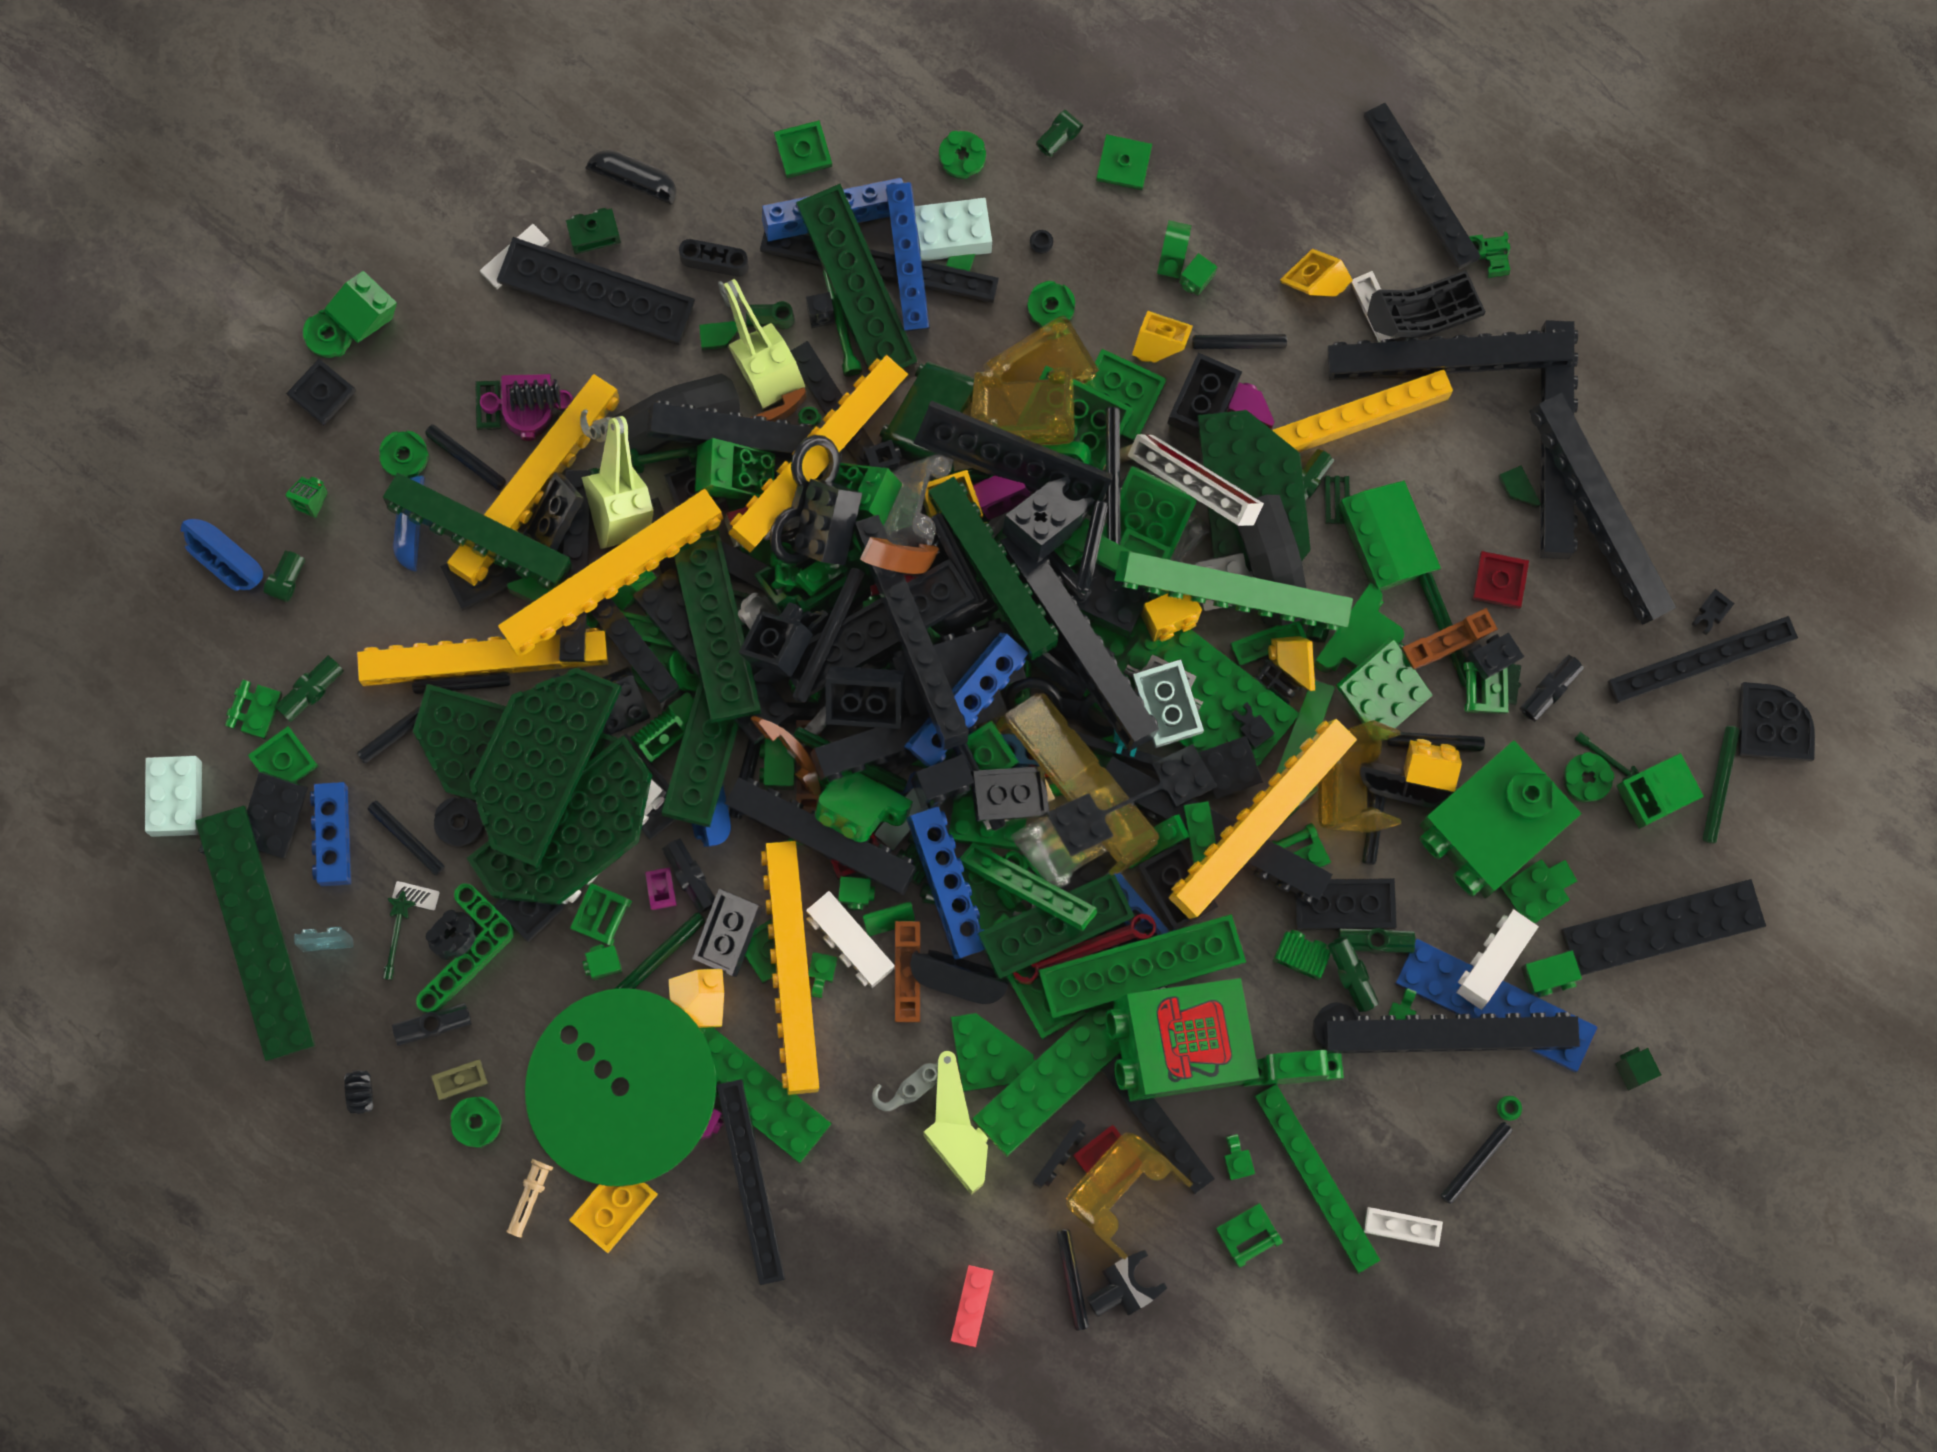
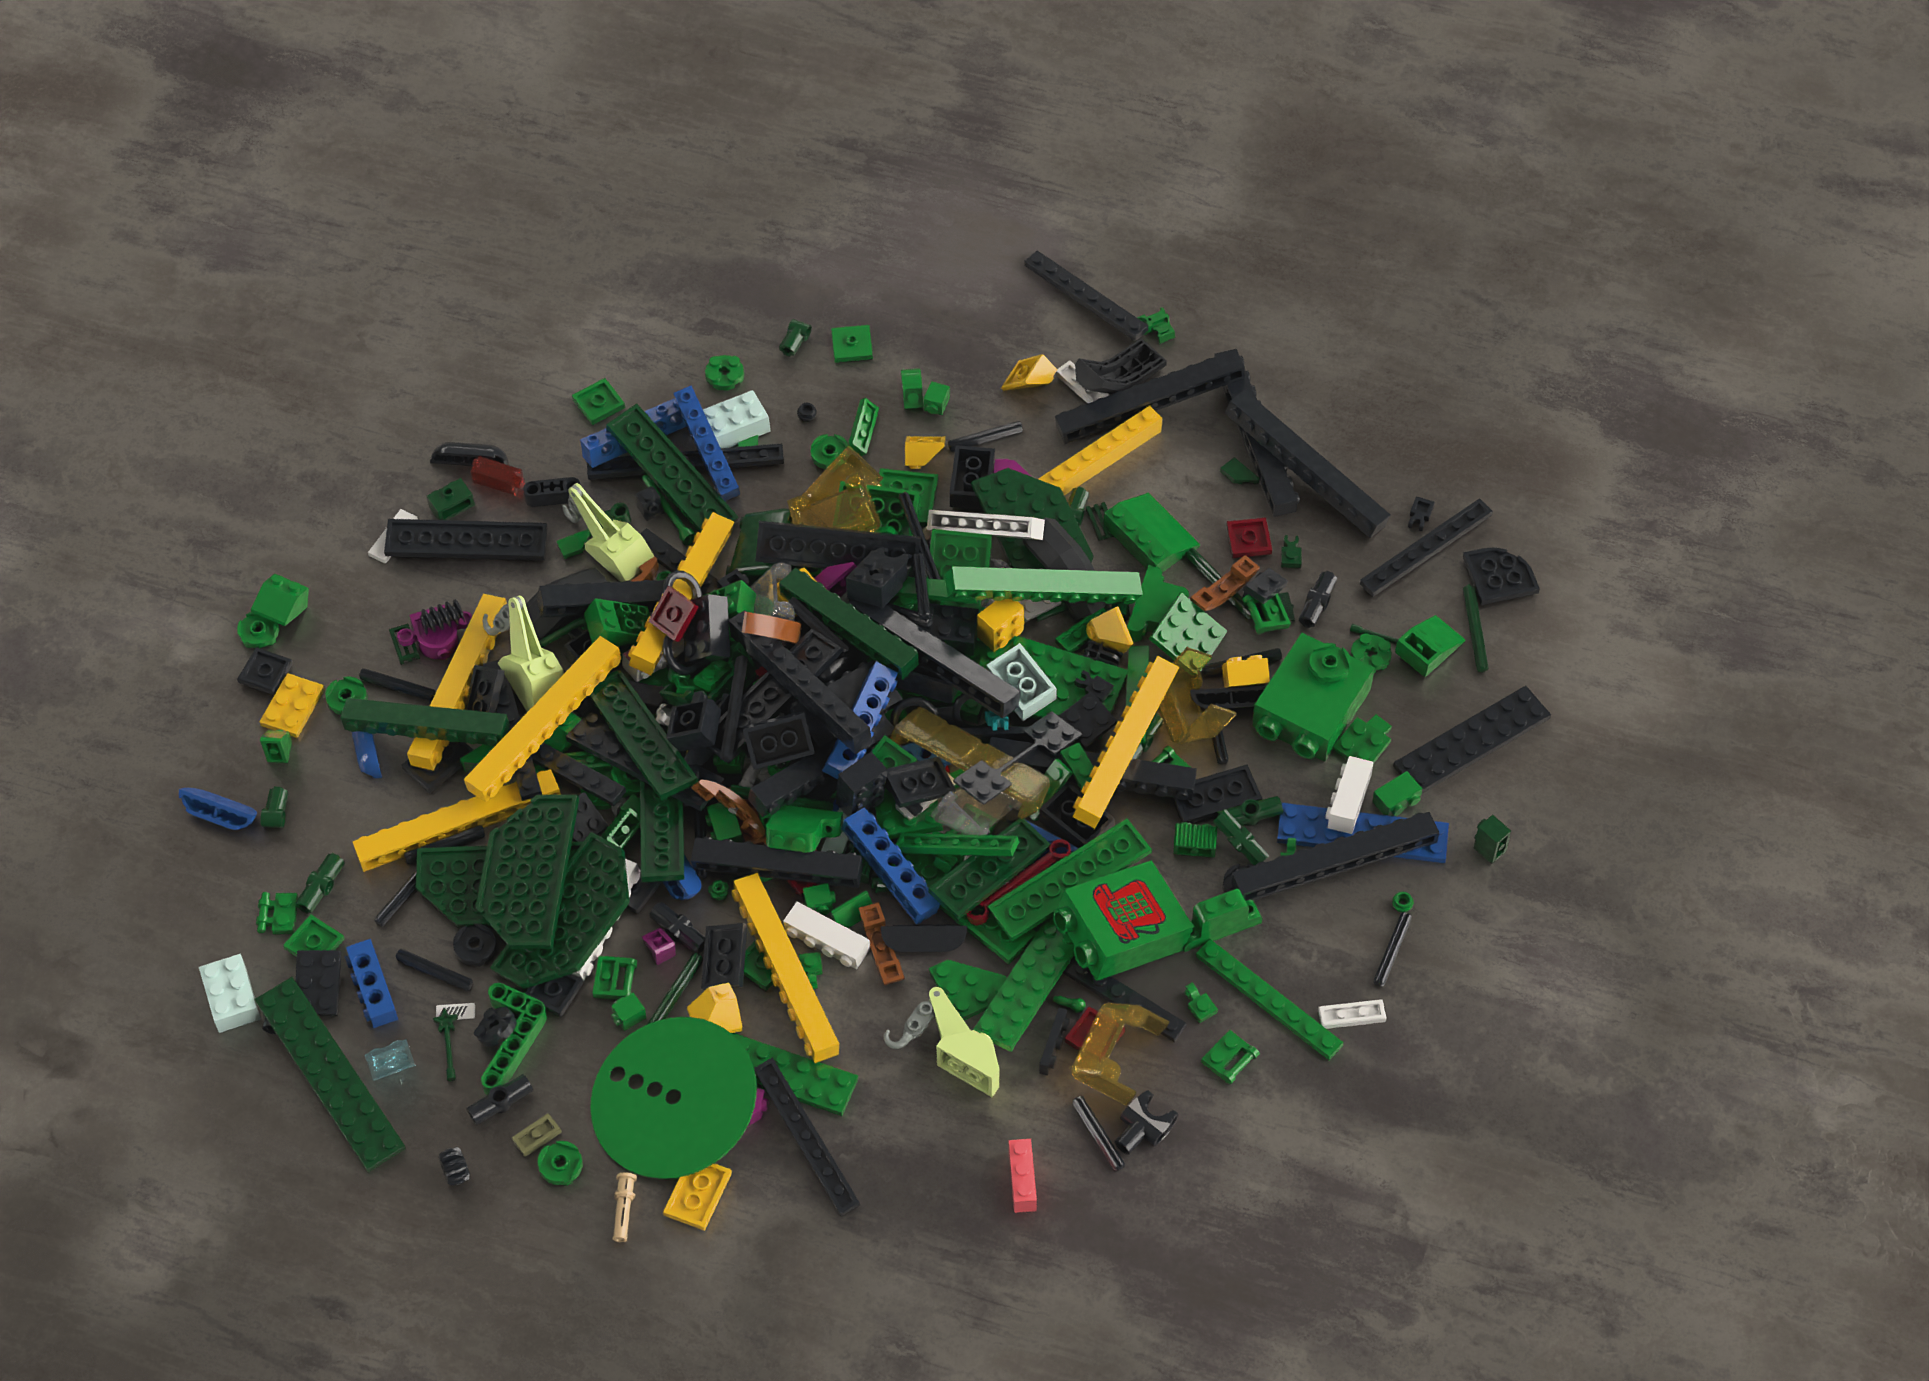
camera: 10 degrees left, 20 degrees down
none -> yellow plate [259,673,325,738]
none -> clear red brick [471,456,525,496]
none -> dark red plate [649,586,699,642]
none -> green plate [708,880,729,901]
none -> green plate [847,397,879,456]
none -> green piece [1053,996,1086,1013]
none -> dark green plate [1281,535,1302,568]

